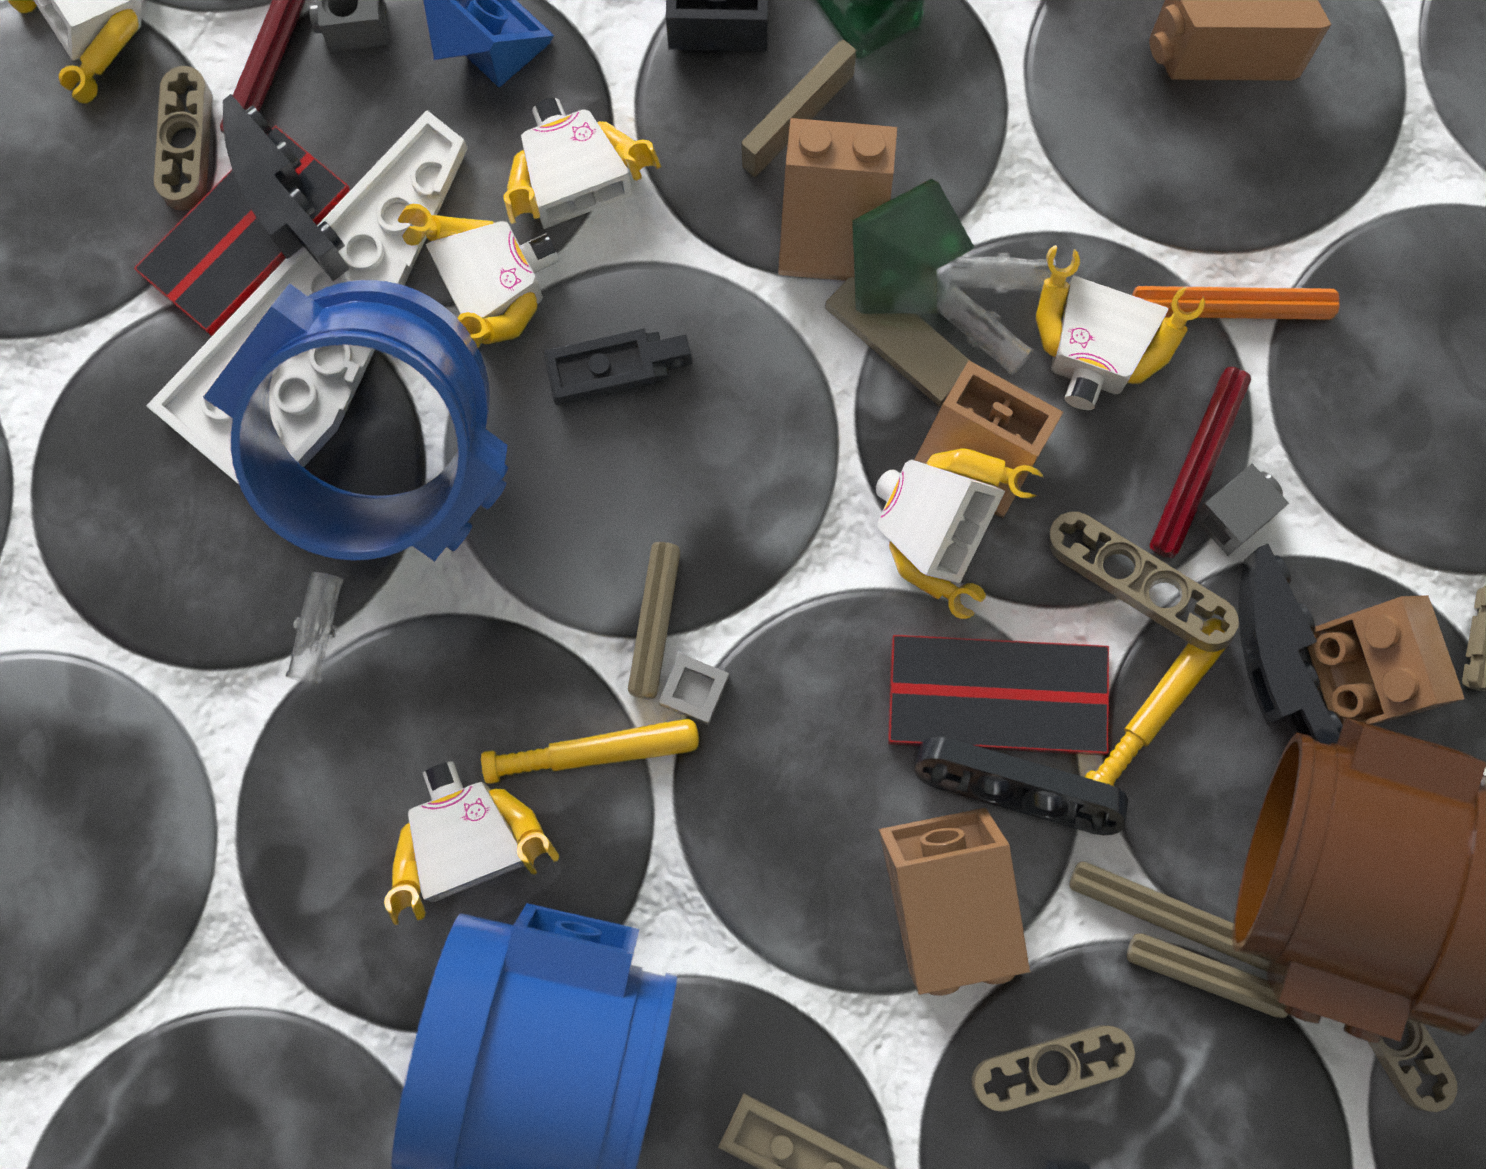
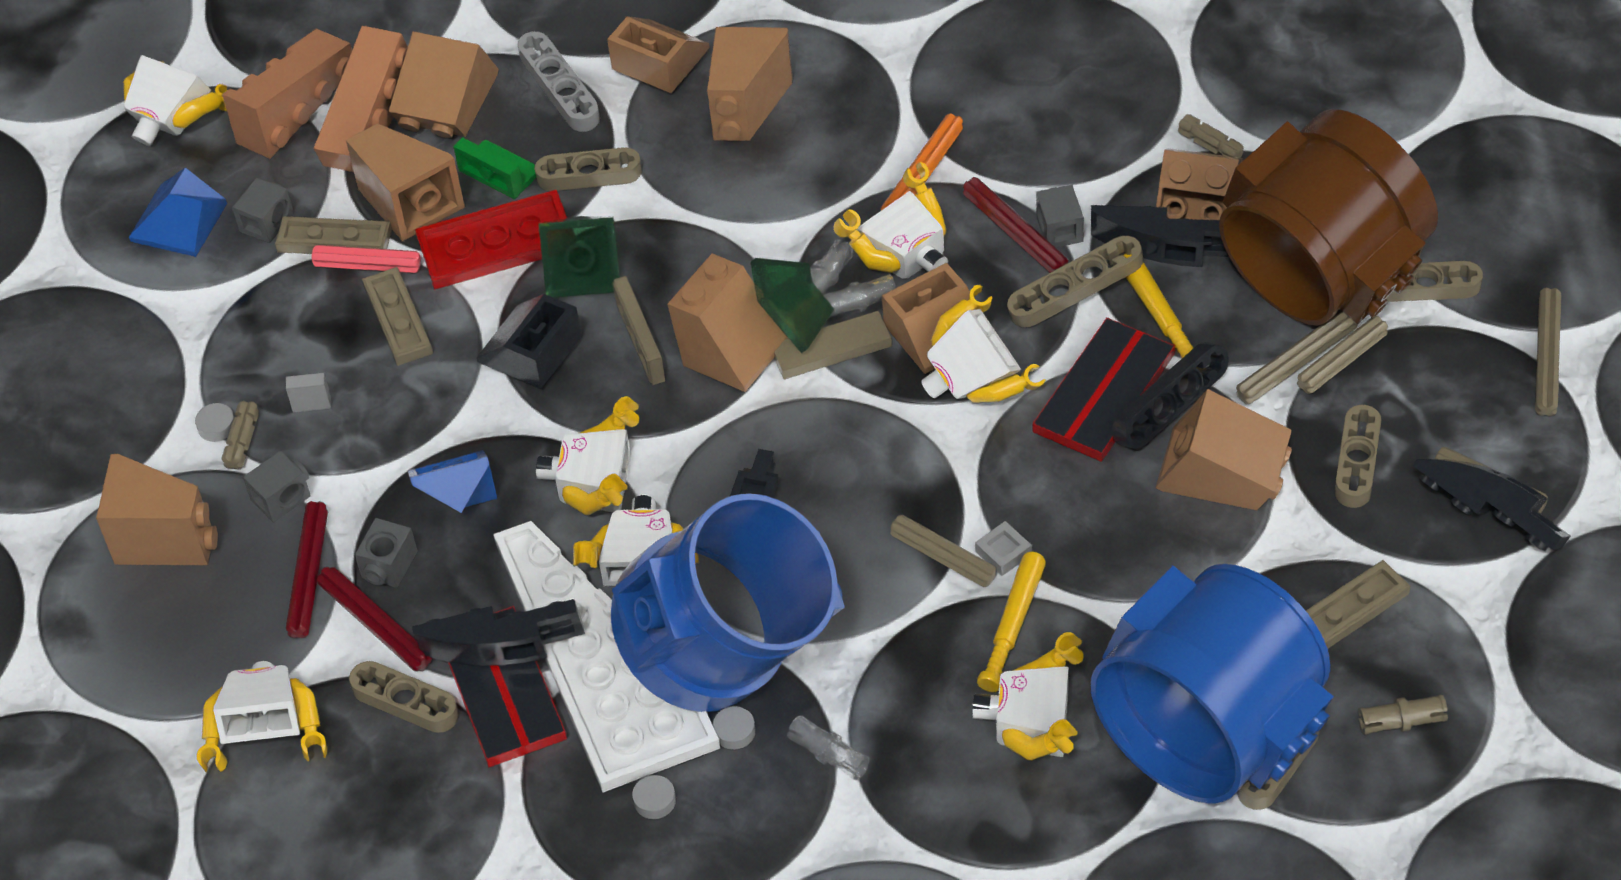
camera: 60 degrees left, 25 degrees down
none -> light grey tile [632,775,676,819]

